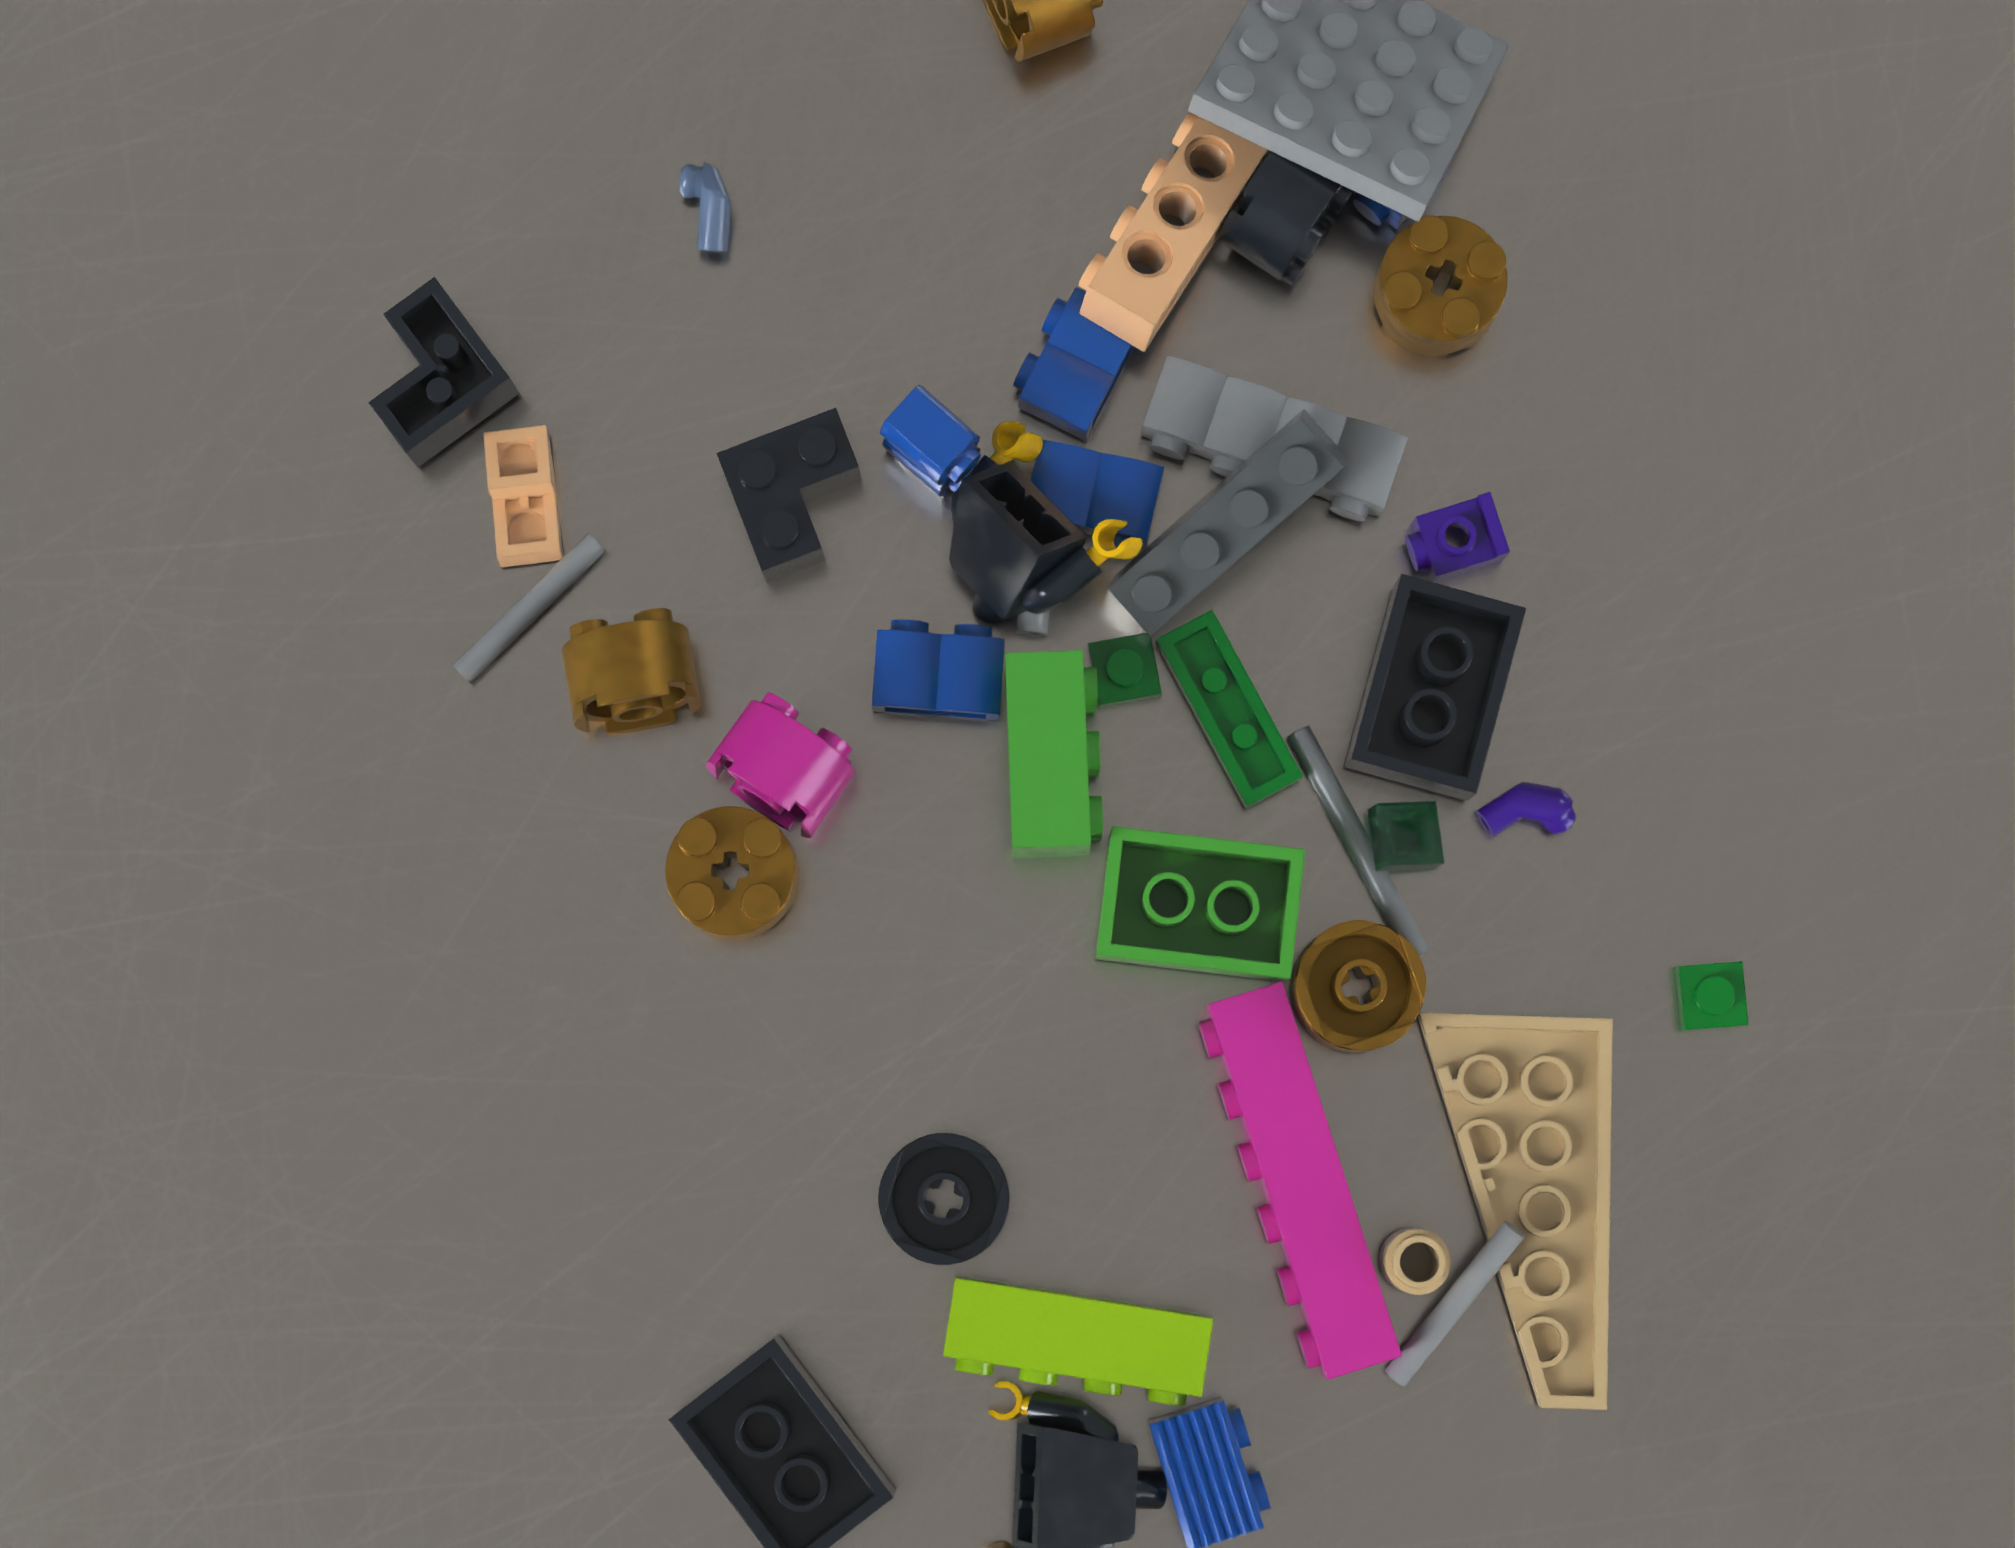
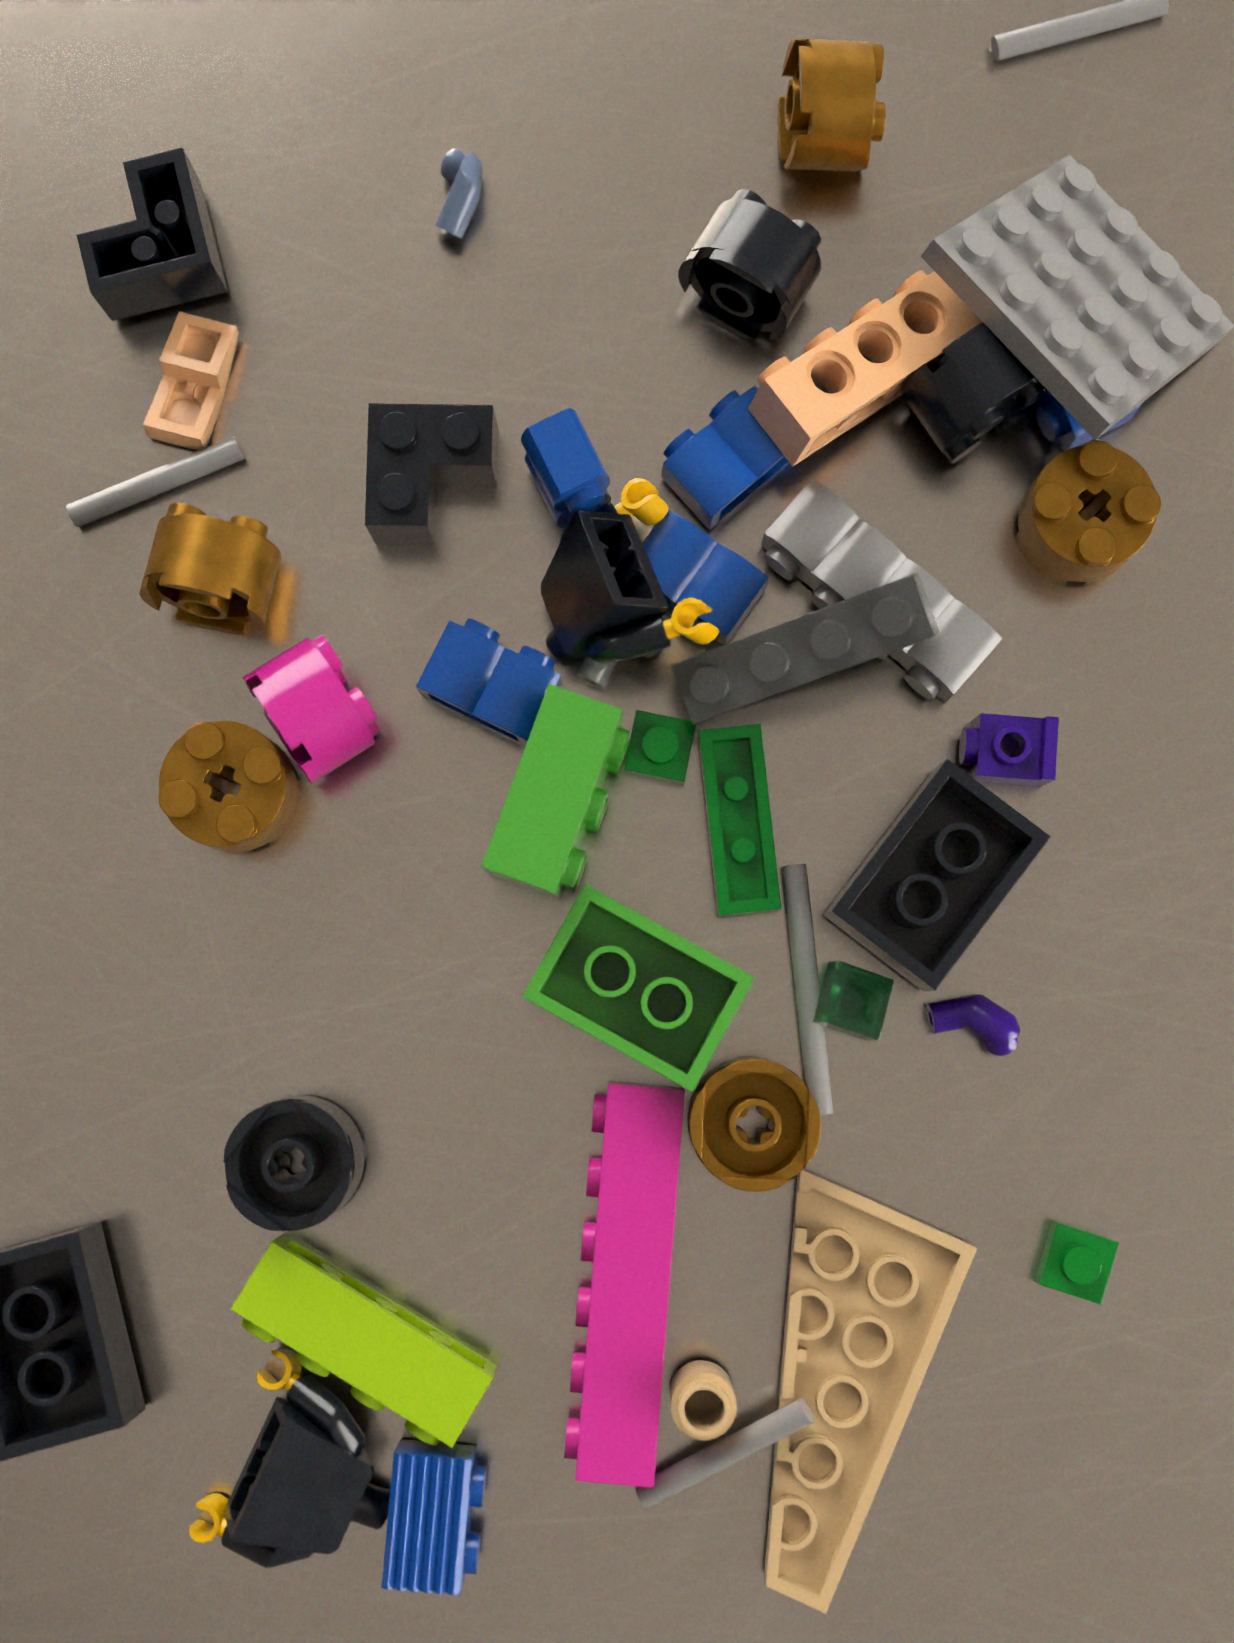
camera: 25 degrees right, 0 degrees up
none -> black brick [678,189,821,340]

